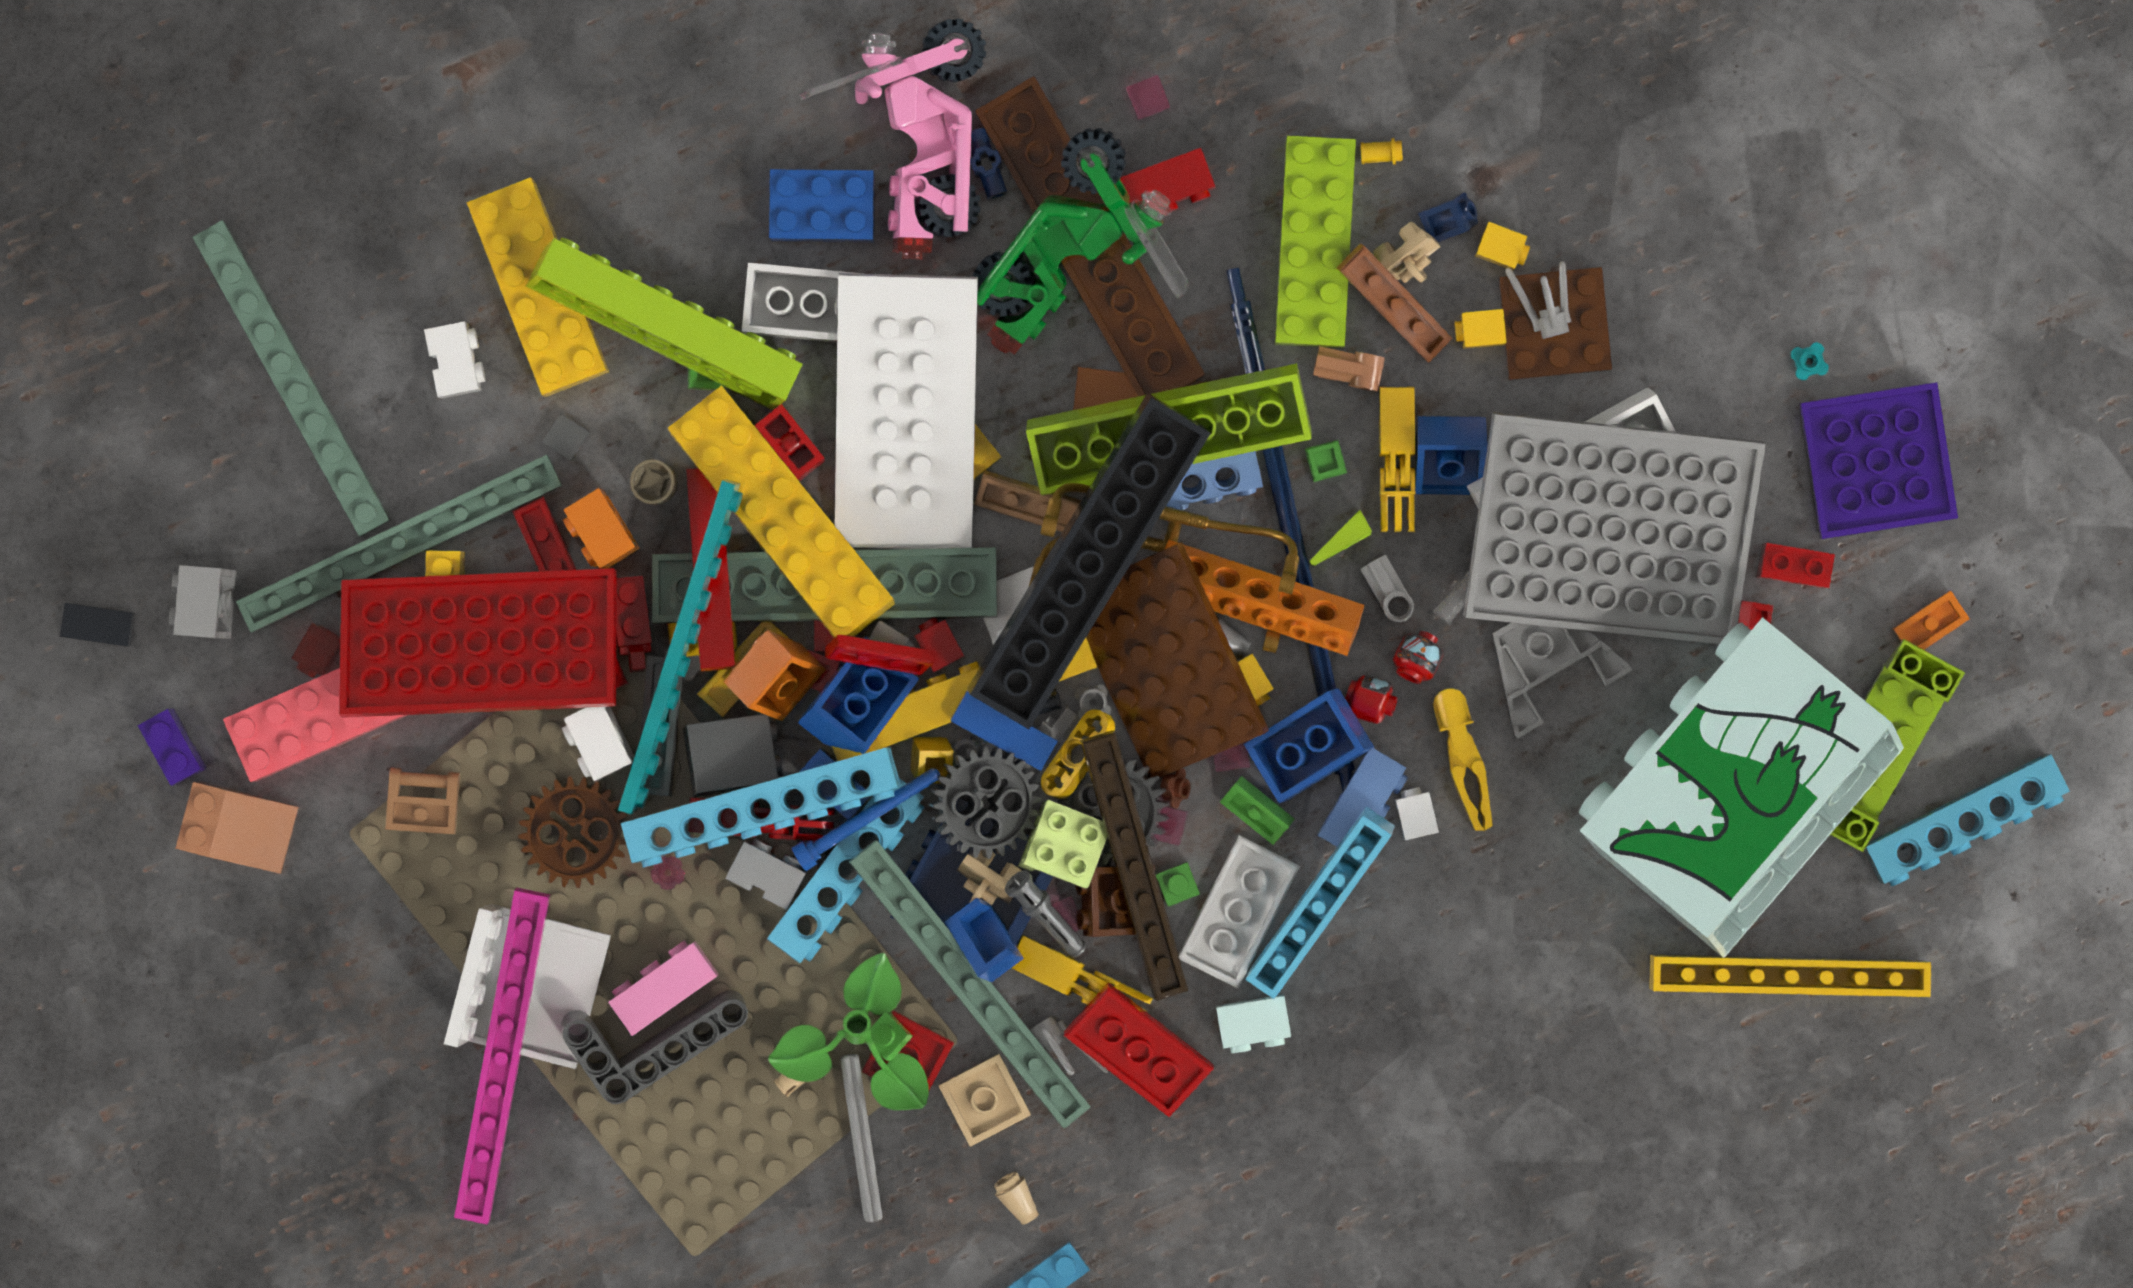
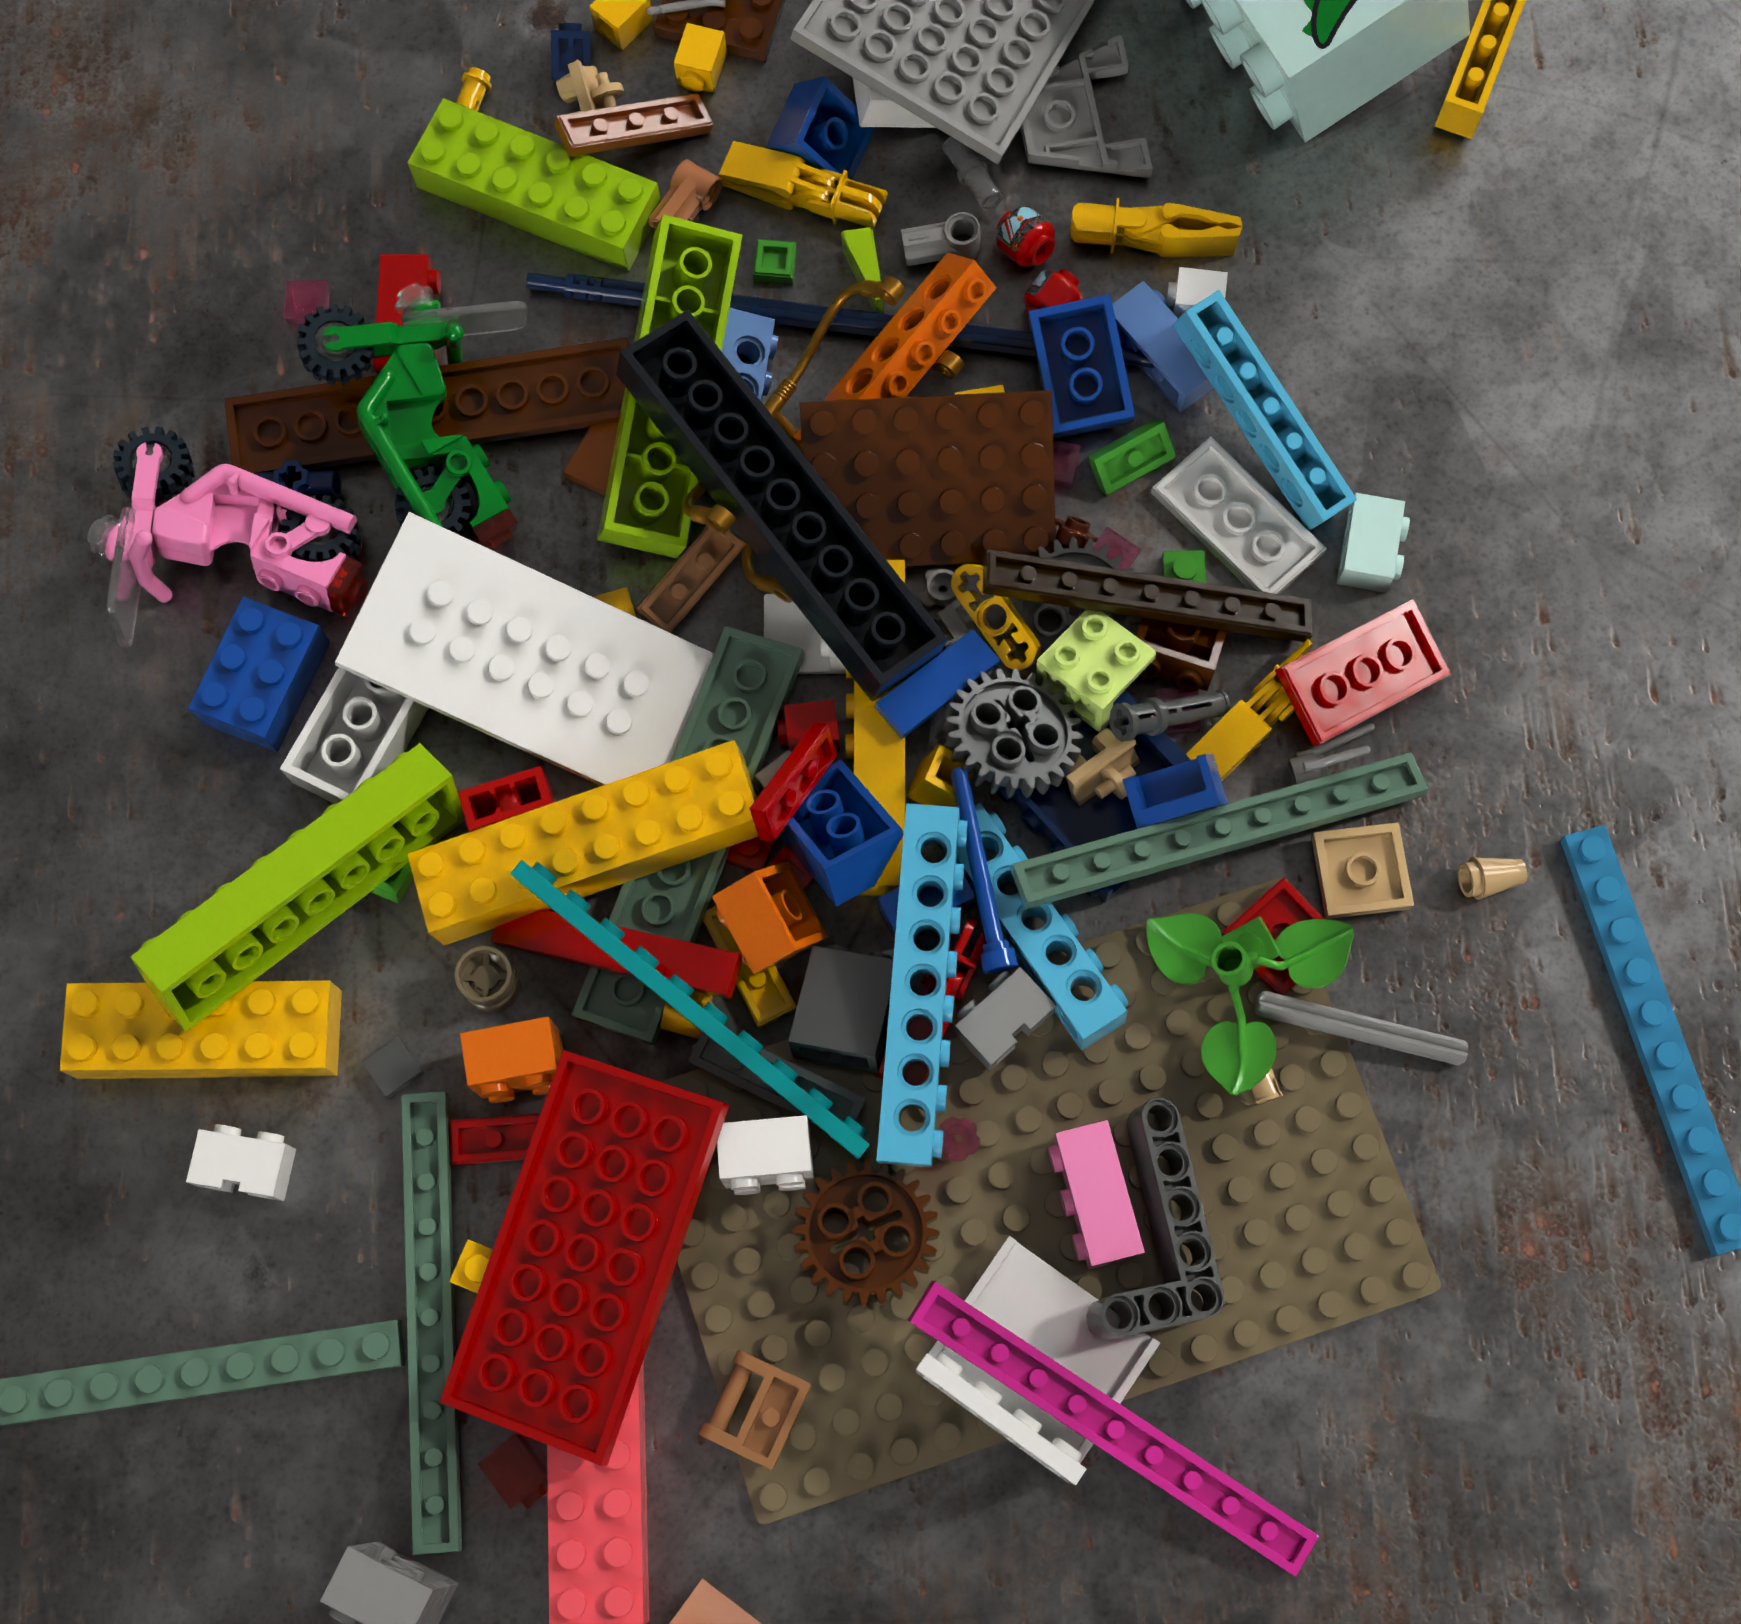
camera: 65 degrees left, 15 degrees down
red hinge [616,576,652,673] -> none

